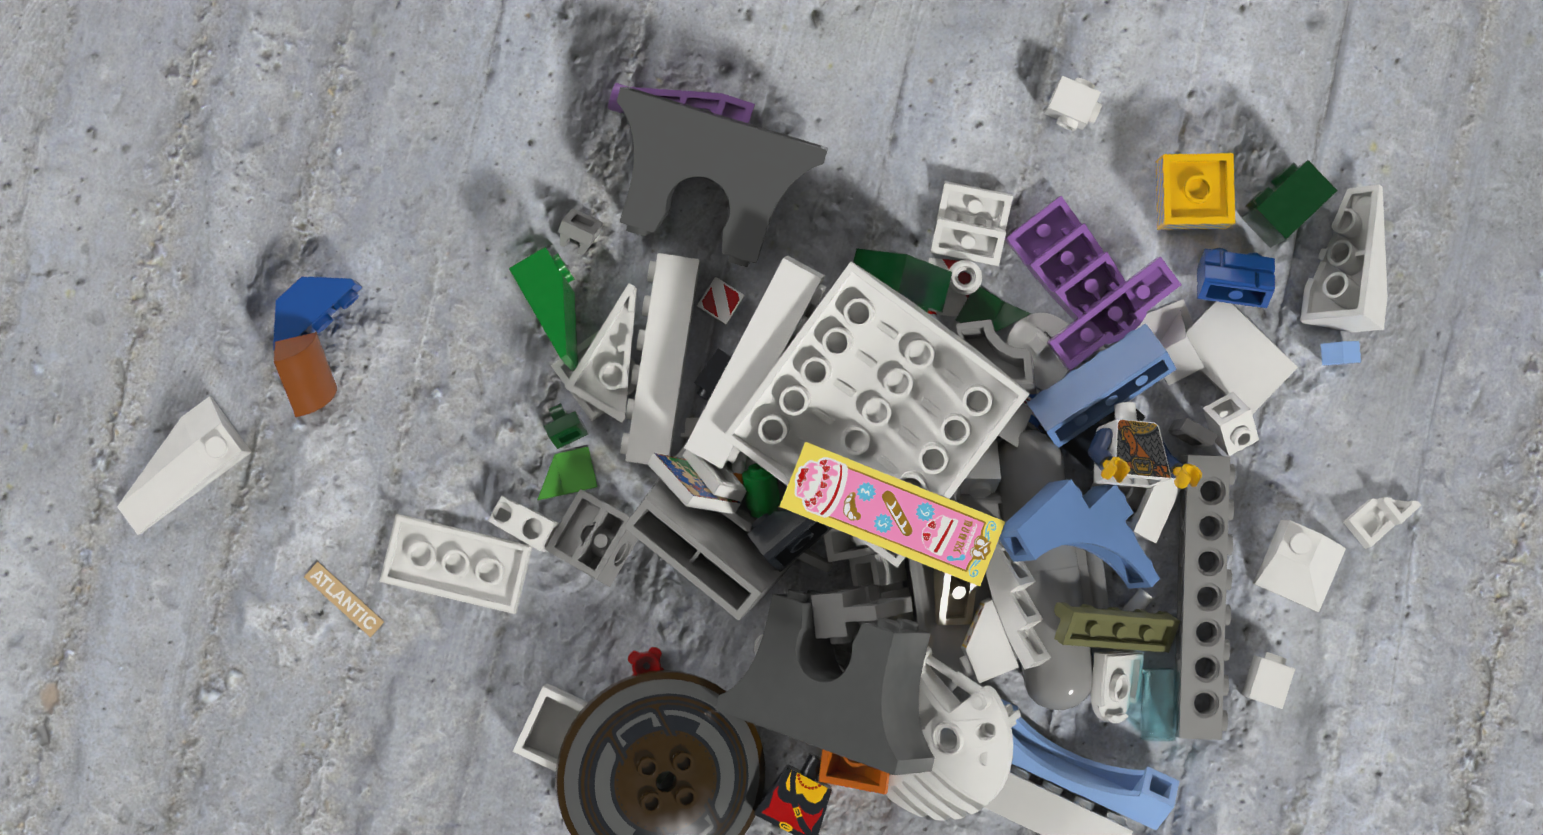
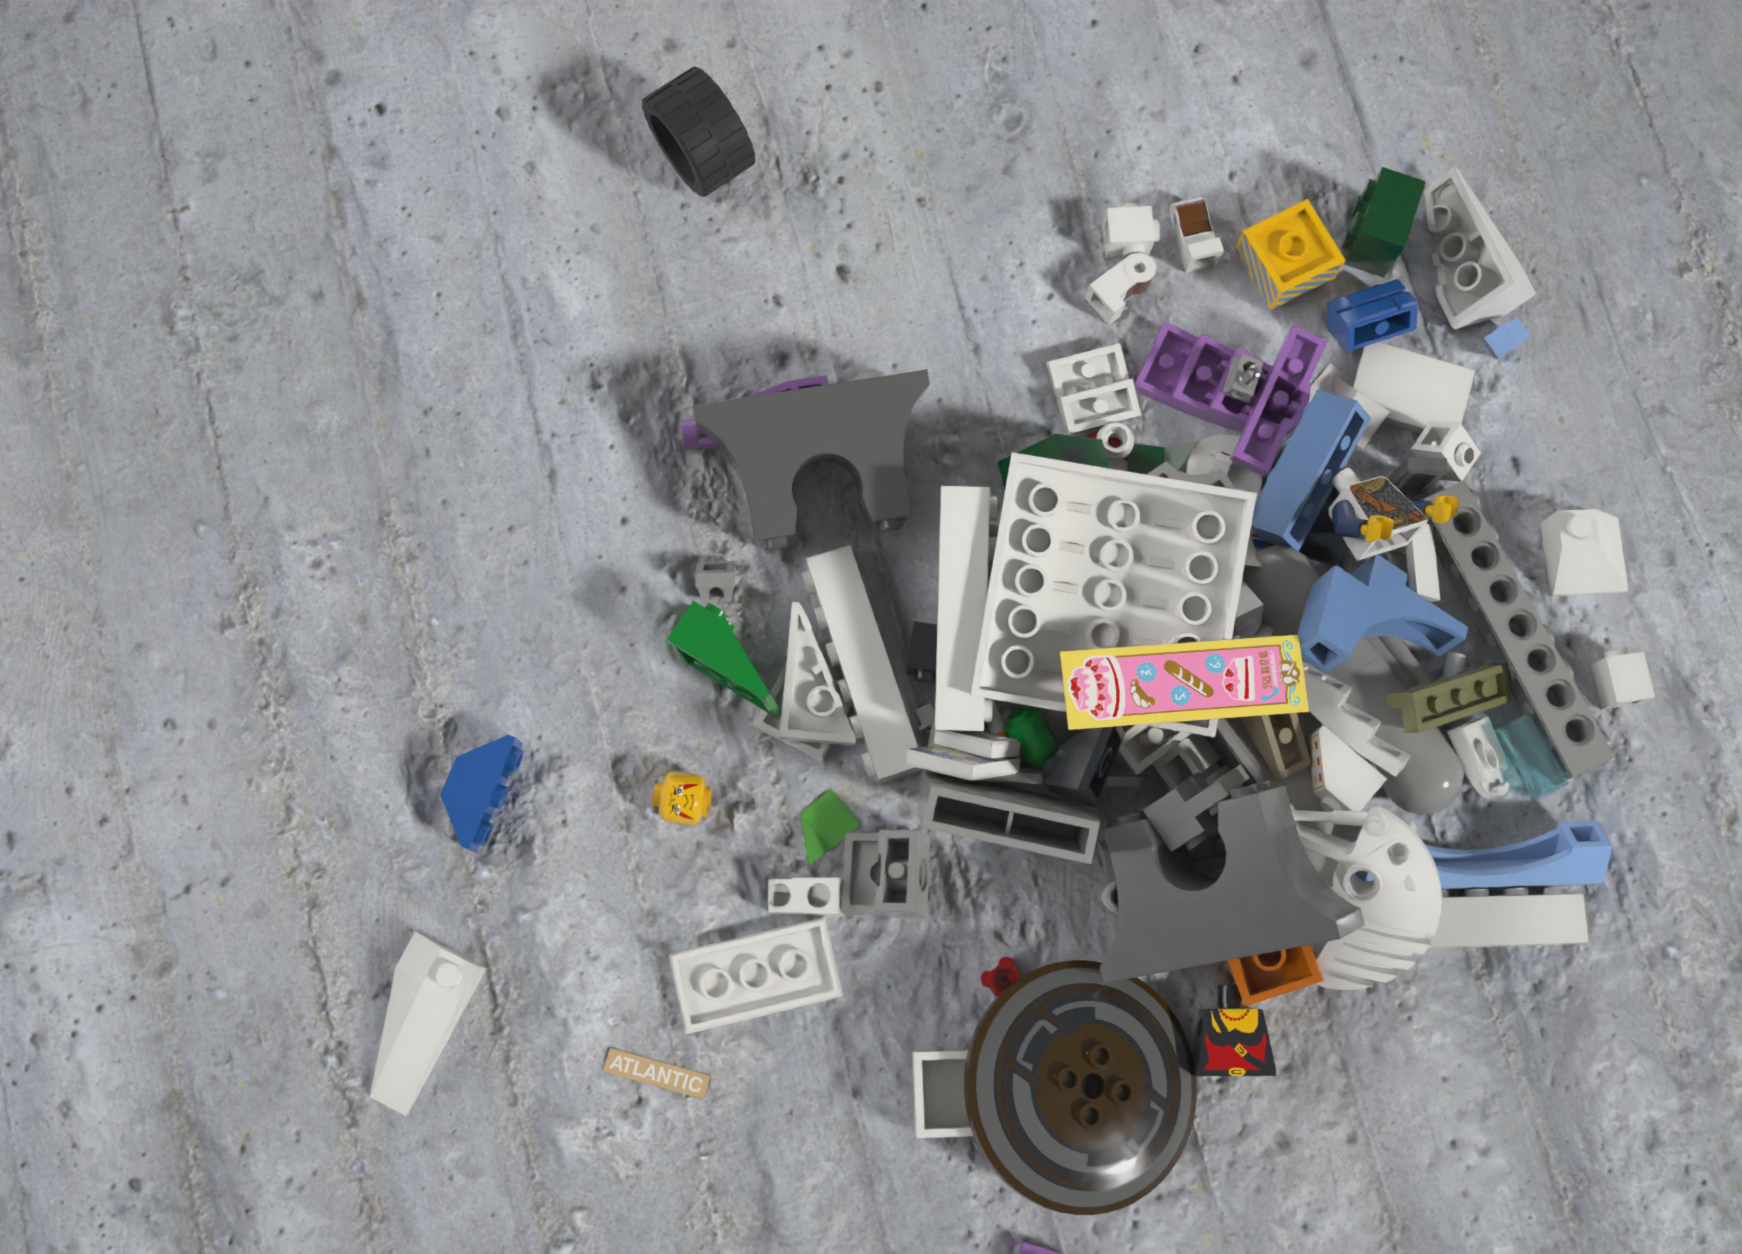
camera: 30 degrees left, 10 degrees down
dark orange brick [274,332,337,417] -> none
dark green tile [544,403,588,449] -> none
white tile [697,277,745,326] -> none
white slope [1343,497,1421,549] -> none
none -> yellow head [652,771,712,825]
none -> white leg [1085,253,1156,325]
none -> white leg [1170,197,1224,273]
none -> light grey piece [1222,353,1264,403]

